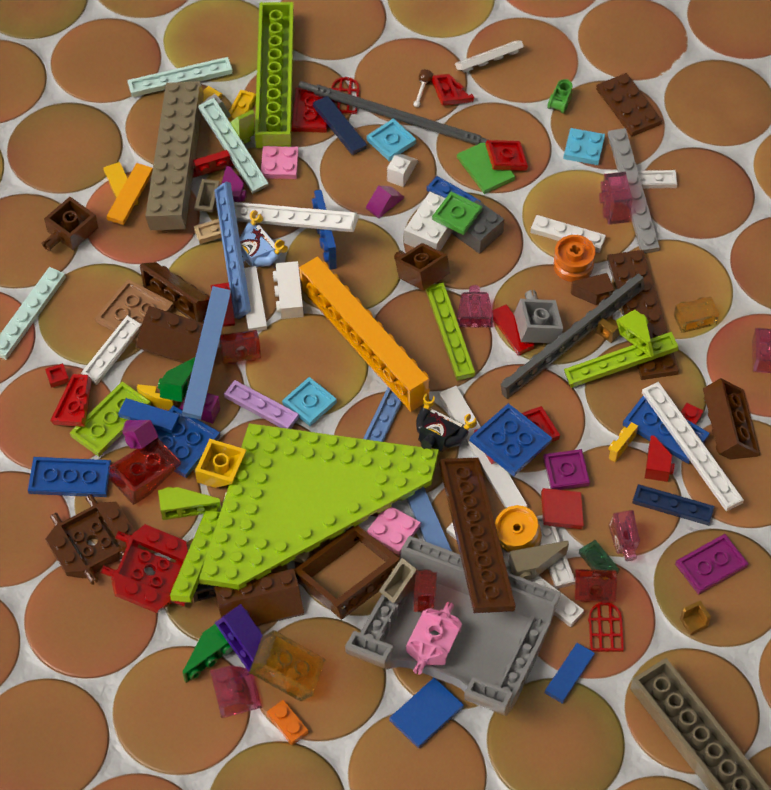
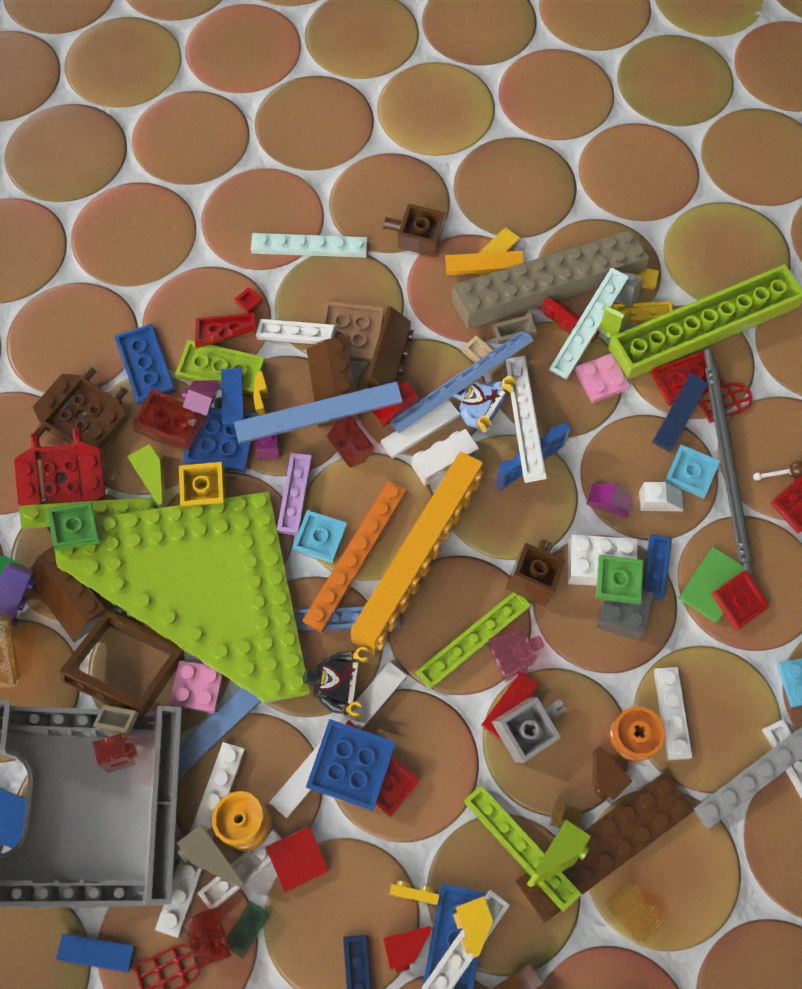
camera: 65 degrees right, 10 degrees up
light aqua plate [127,57,233,97] -> none
green slope [158,357,195,402] -> none
magenta slope [221,166,247,203] -> none
bright pink plate [406,602,462,675] -> none
reddish brown plate [439,458,516,613] -> none
dark grey plate [501,274,644,399] -> none
magenta plate [543,449,590,490] -> none
clear pink brick [599,172,633,225] -> none
clear pink torso [609,510,640,561] -> none
red plate [681,402,704,425] -> none
none -> bright green tile [47,501,100,551]
none -> orange plate [302,481,407,633]
none -> yellow slope [453,896,493,958]

